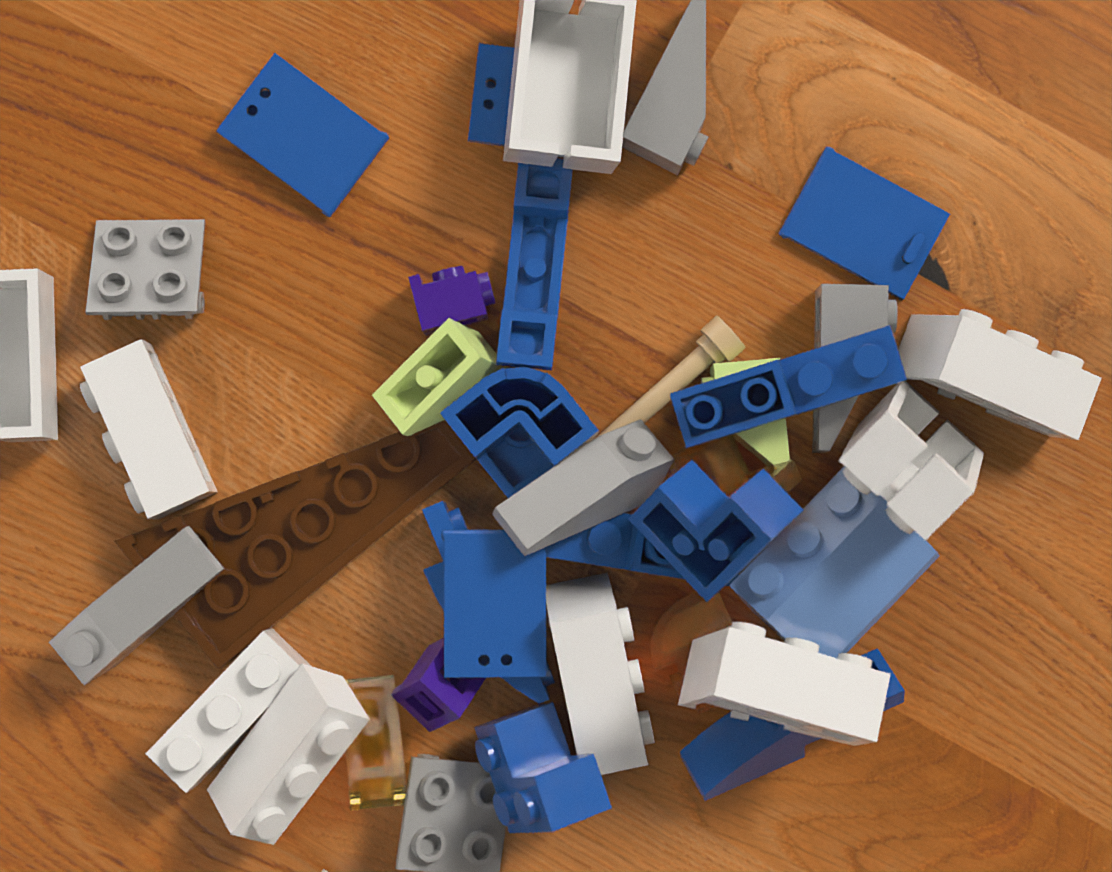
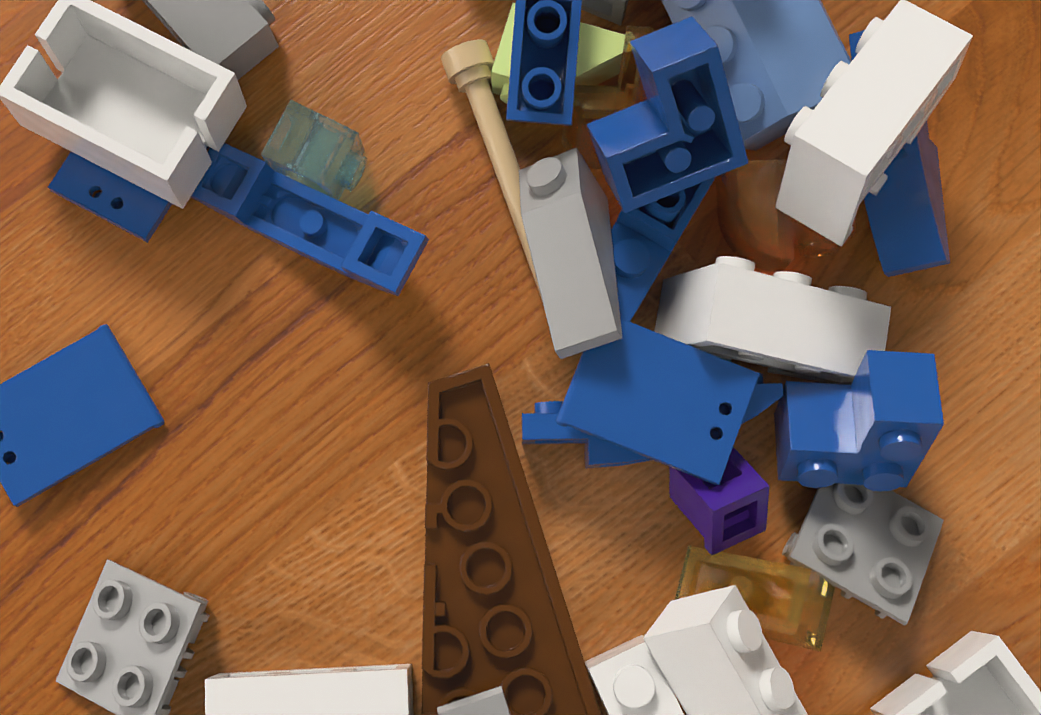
camera: 75 degrees left, 5 degrees down
yellowish green slope [372,318,508,436] -> none
dark purple brick [408,266,496,336] -> none
blue brick [440,367,599,498] -> none
none -> clear light blue brick [261,100,367,201]

